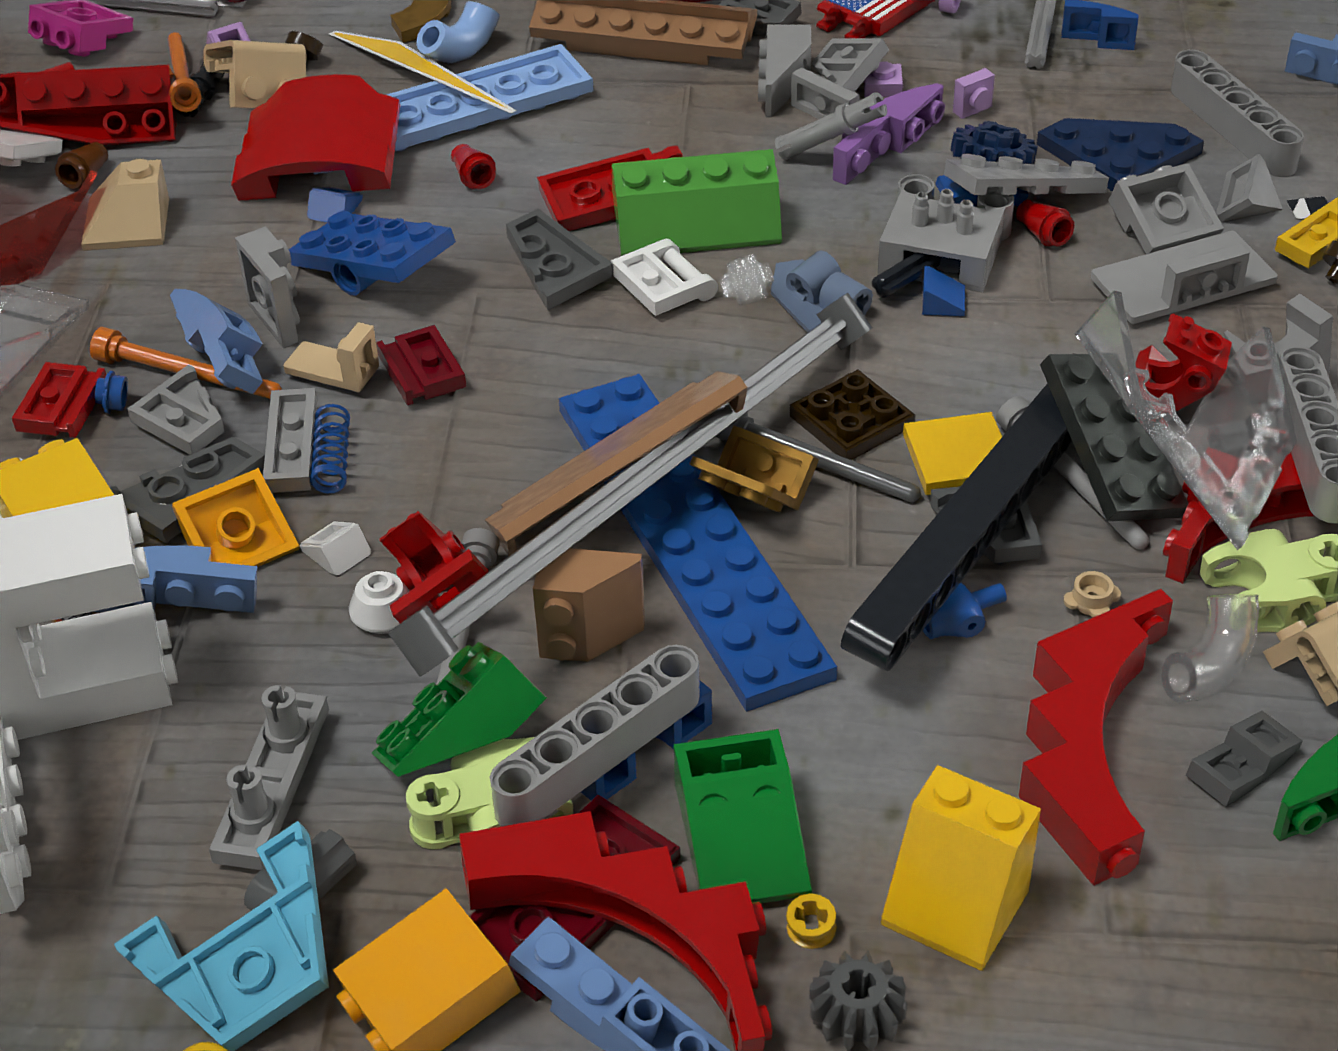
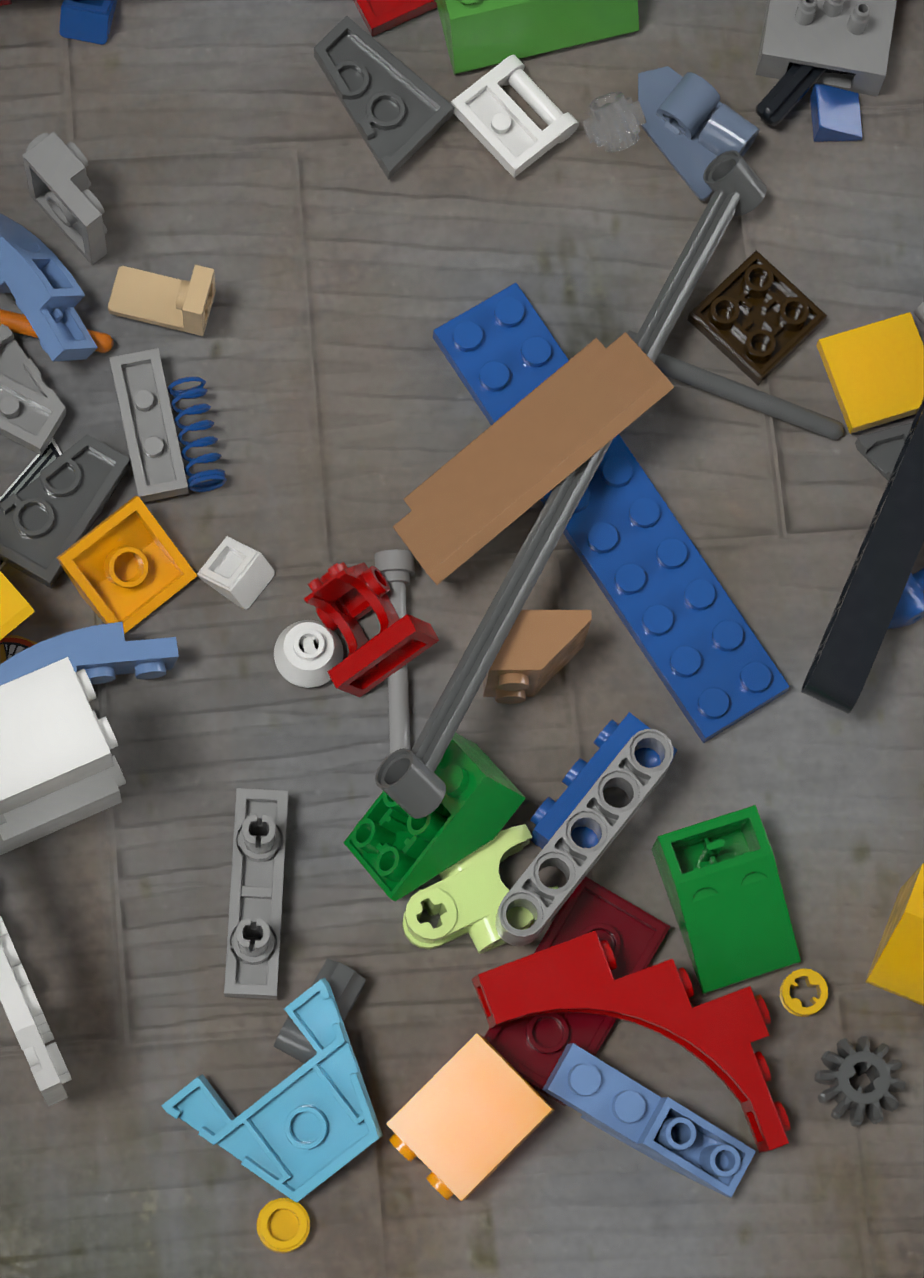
camera: 20 degrees left, 30 degrees up
blue plate [289,211,456,296] -> none
dark red plate [376,325,466,405] -> none
pearl gold bracket [689,425,819,513] -> none

